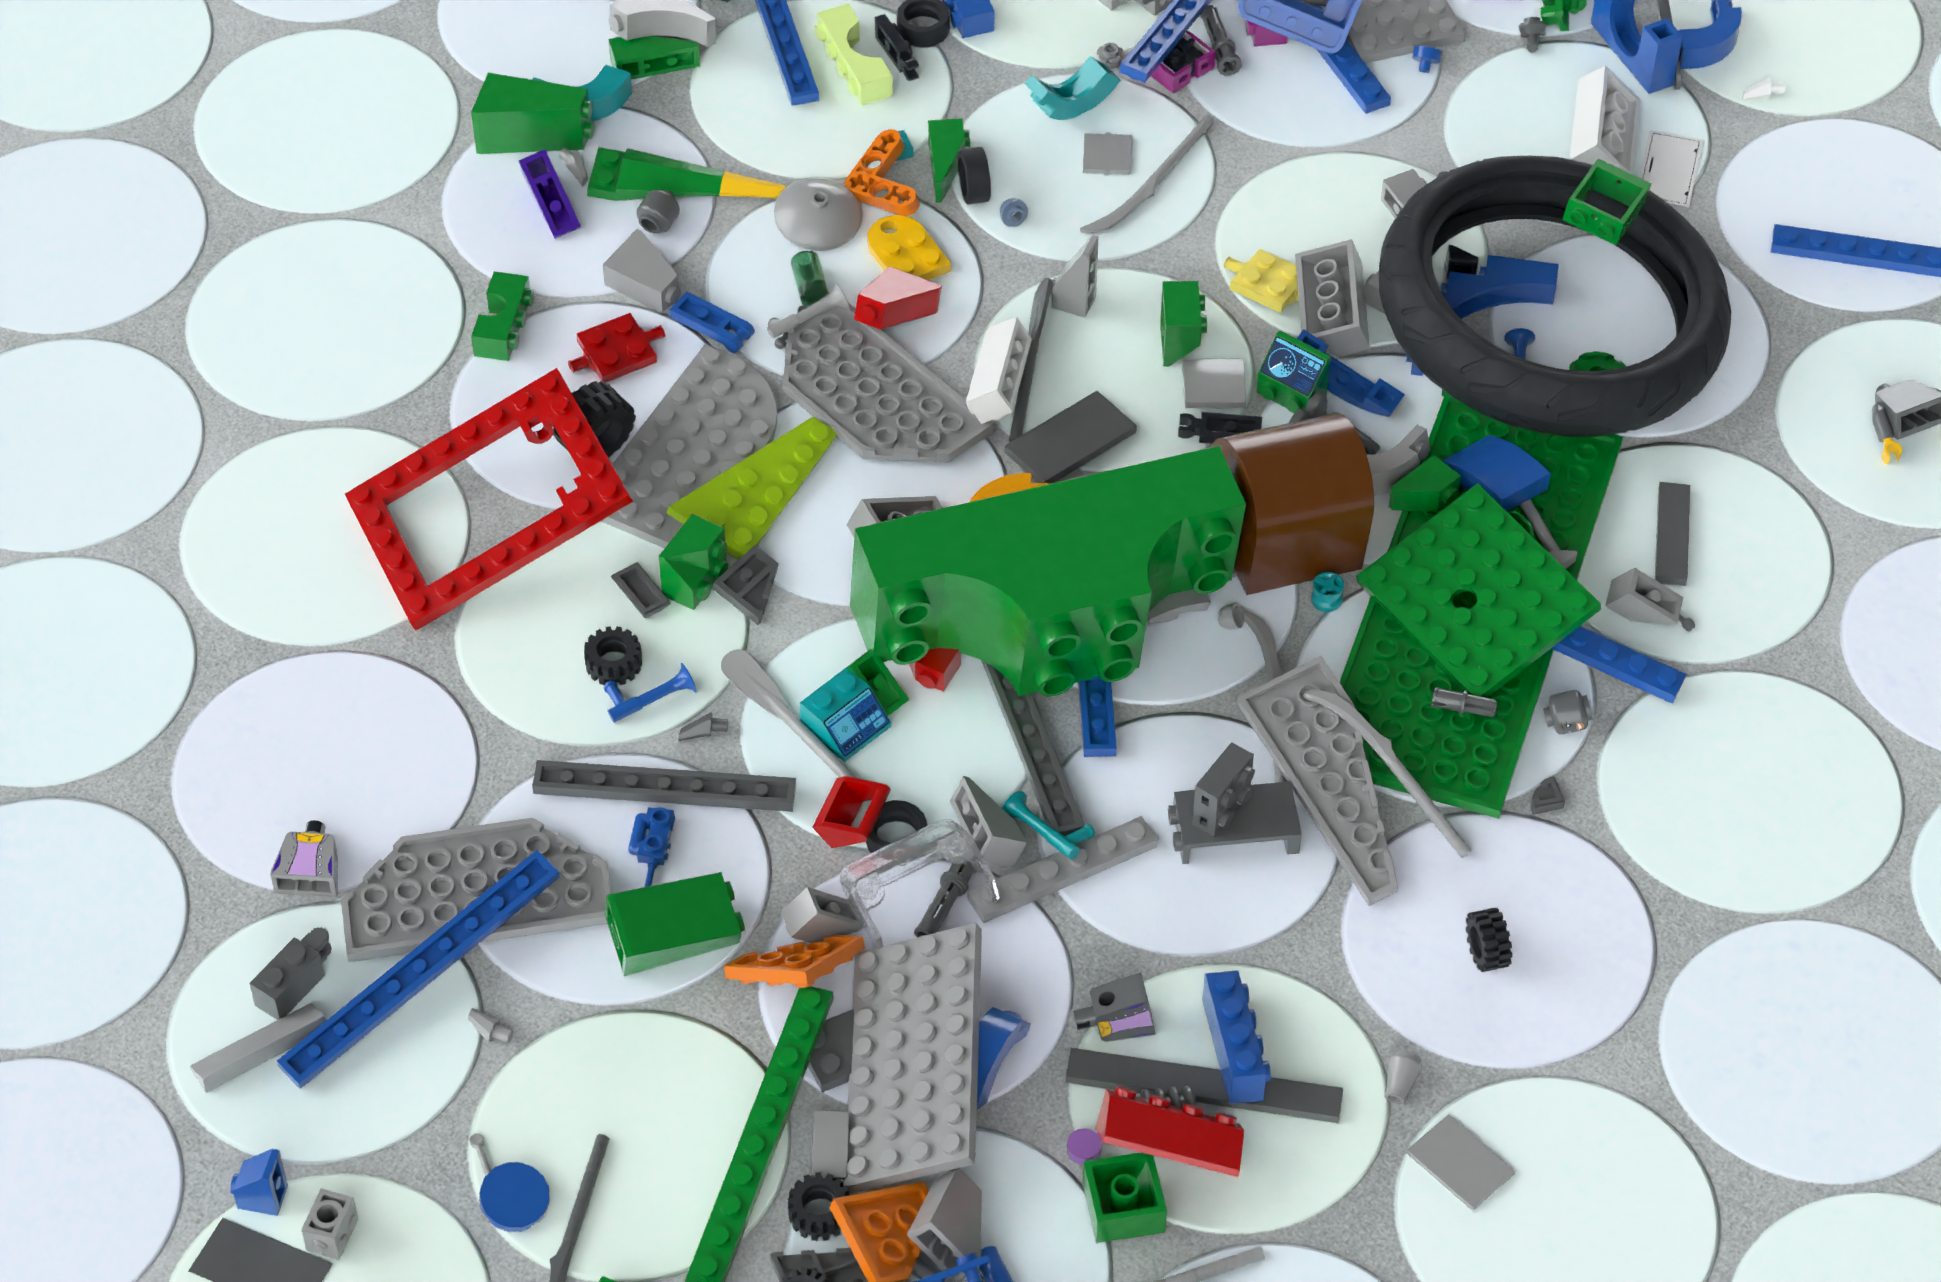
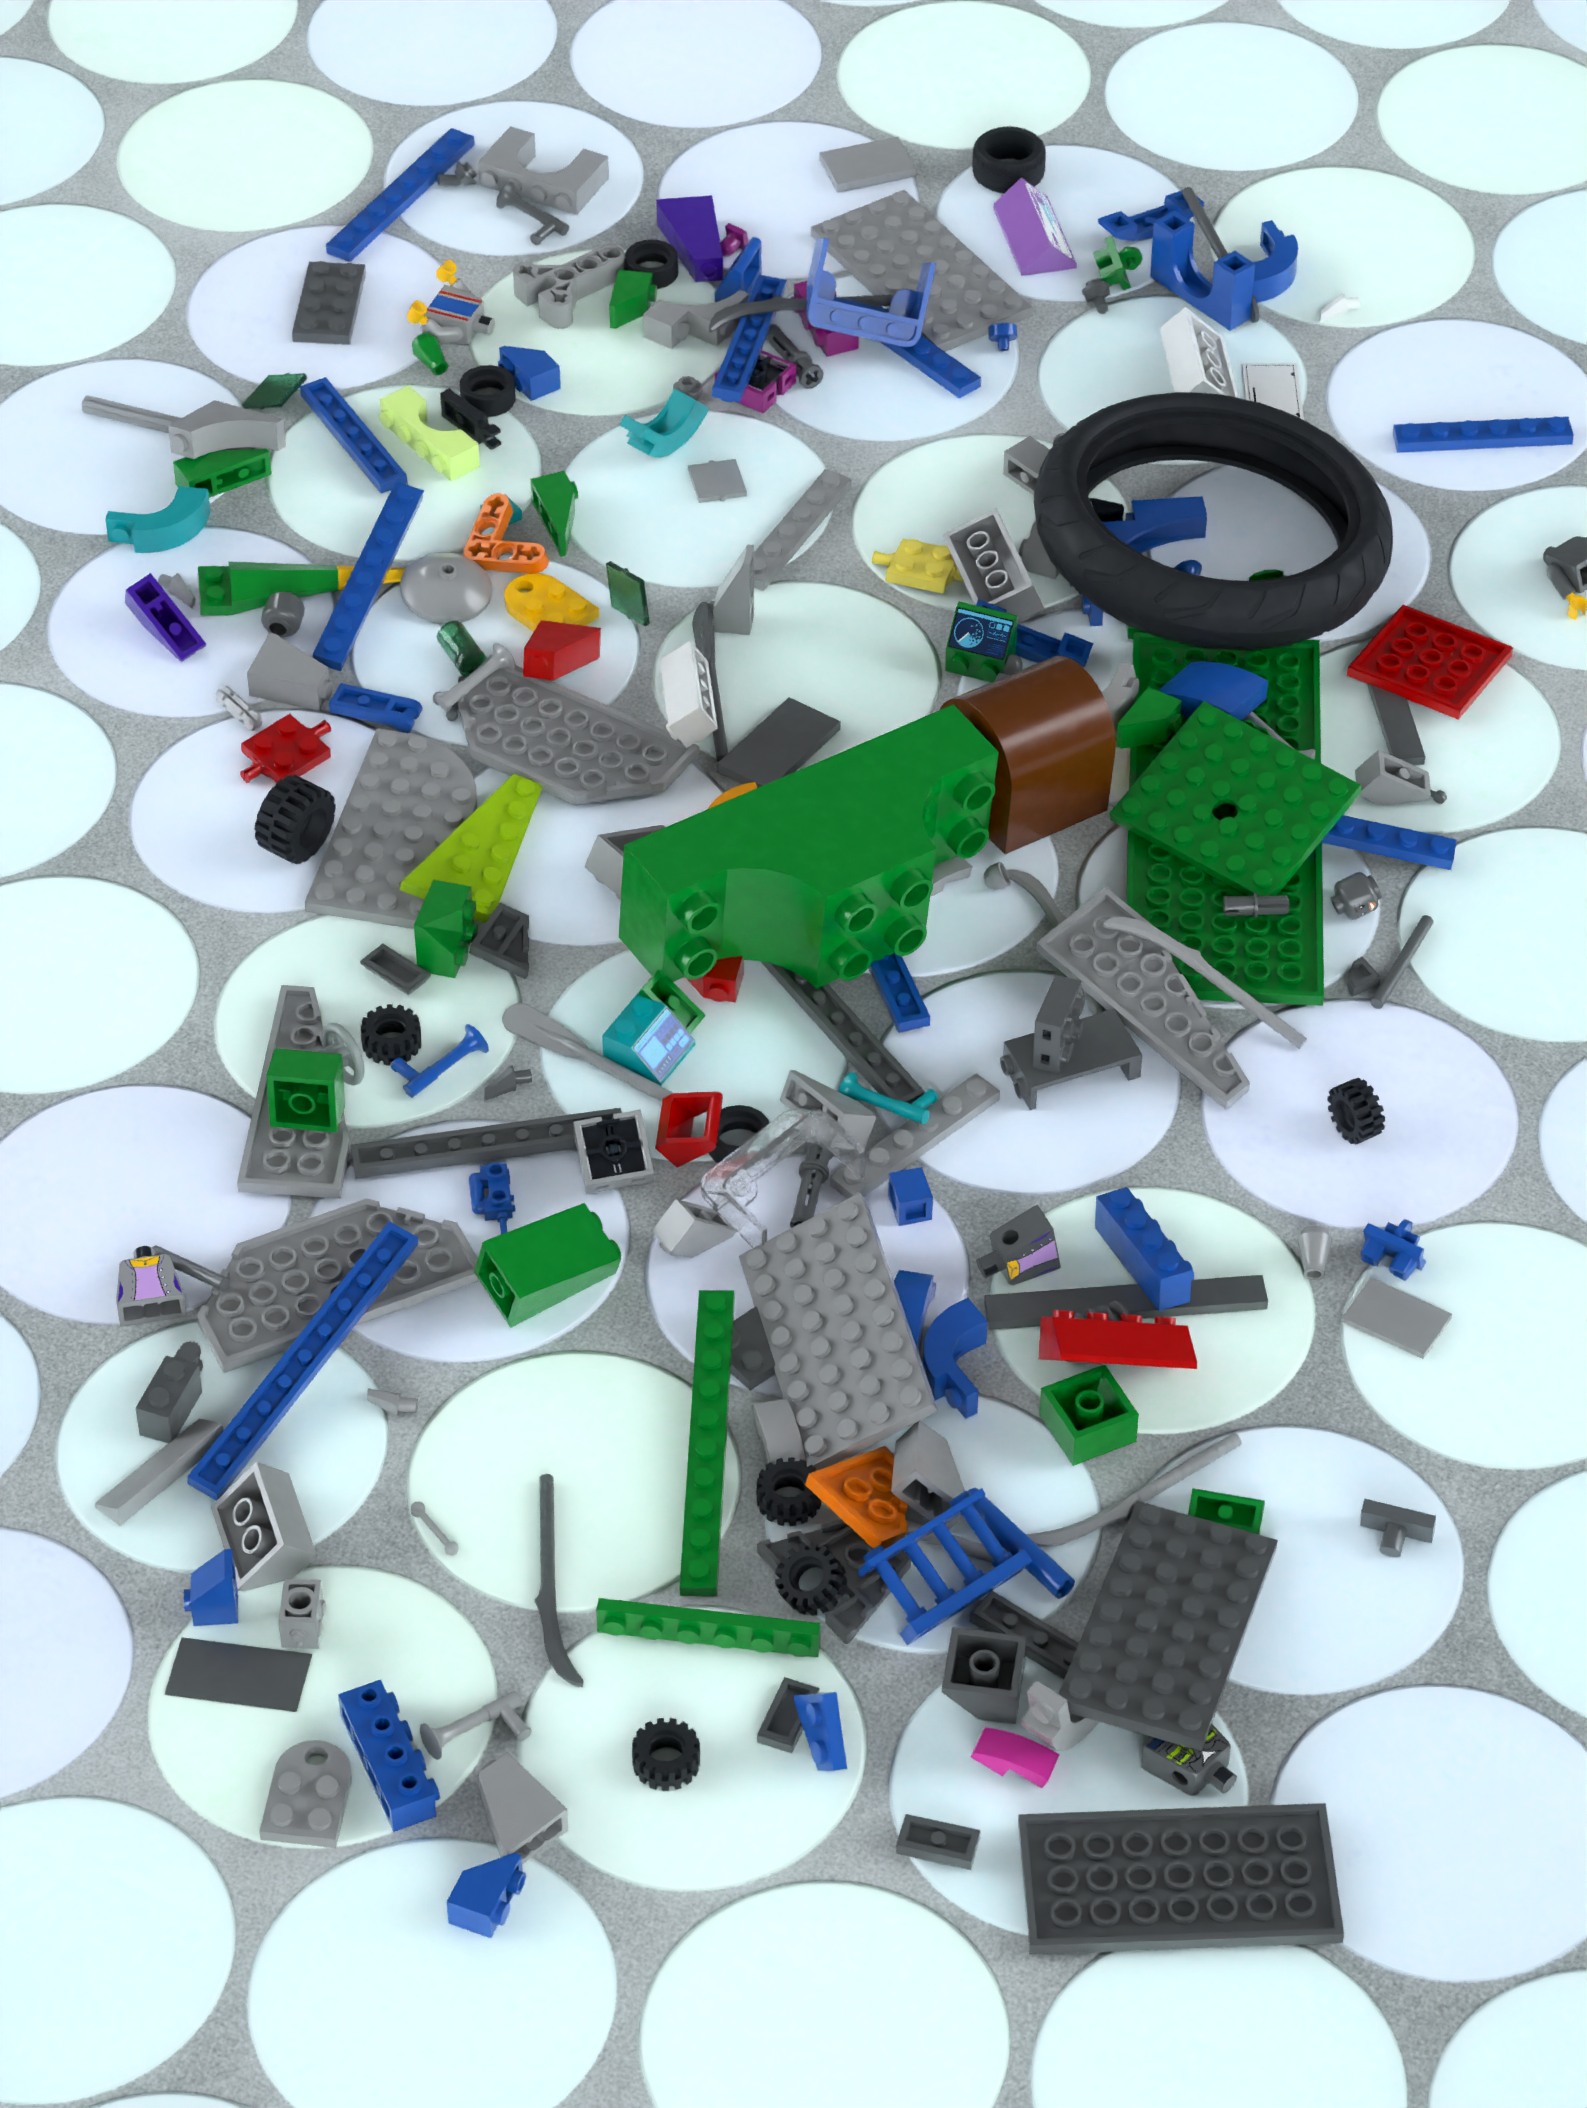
camera: 15 degrees left, 5 degrees down
red plate [345,368,633,630] -> none
green slope [471,72,595,154] -> none
green arch [471,271,534,361] -> none
blue tile [479,1162,550,1232] -> none
orange plate [724,934,865,988] -> none
black tyre [958,147,991,204] -> none
sand blue plate [1000,198,1028,227] -> none
medium lavender tile [1067,1128,1102,1165] -> none
light grey piece [1080,115,1214,234] -> none
green slope [1160,281,1207,366] -> none
black plate [1178,412,1262,444] -> none
light grey slope [1182,359,1246,408] -> none
teal wheel [1311,572,1344,612] -> none
green window [1562,158,1652,245] -> none
none -> dark grey bar [152,1245,230,1291]
none -> light grey slope [211,1462,317,1592]
none -> light grey axle [215,686,262,731]
none -> light grey wing [237,985,351,1198]
none -> green piece [266,1022,364,1133]
none -> blue plate [312,481,424,671]
none -> piece [573,1109,654,1194]
none -> clear green piece [606,561,650,626]
none -> light grey plate [754,469,851,591]
none -> blue brick [888,1167,933,1226]
none -> blue arch [923,1298,987,1419]
none -> red tile [1347,605,1514,720]
none -> blue hips [1360,1219,1426,1281]
none -> dark grey bar [1371,915,1434,1009]

